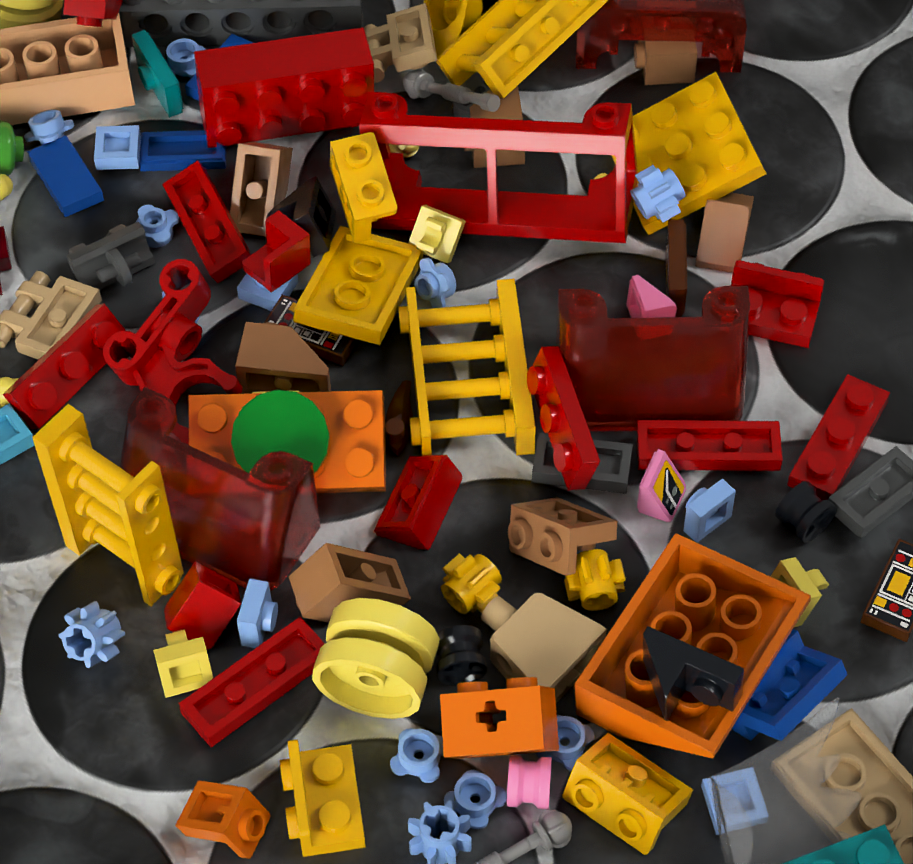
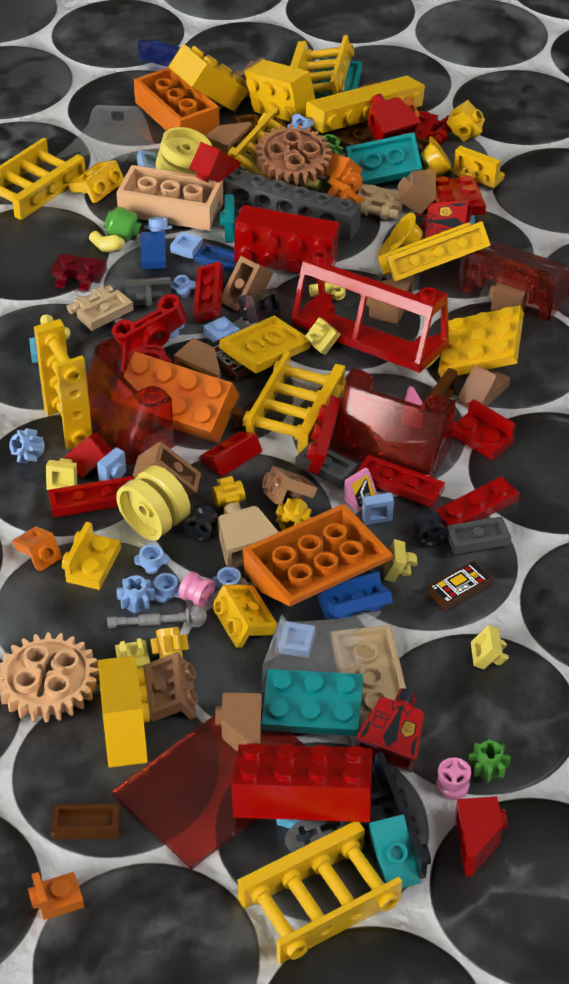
camera: 25 degrees right, 10 degrees down
red plate [2,303,126,429] -> none
green tile [231,390,330,489] -> none
red panel [242,210,311,293] -> none
yellow bracket [330,132,397,243] -> none
tan plate [364,3,437,83] -> none
light grey piece [403,68,500,112] -> none
light blue plate [414,258,456,308] -> none
orange brick [440,677,559,759] -> none
light blue gear [630,165,686,223] -> none
black slope [643,626,744,721] -> none

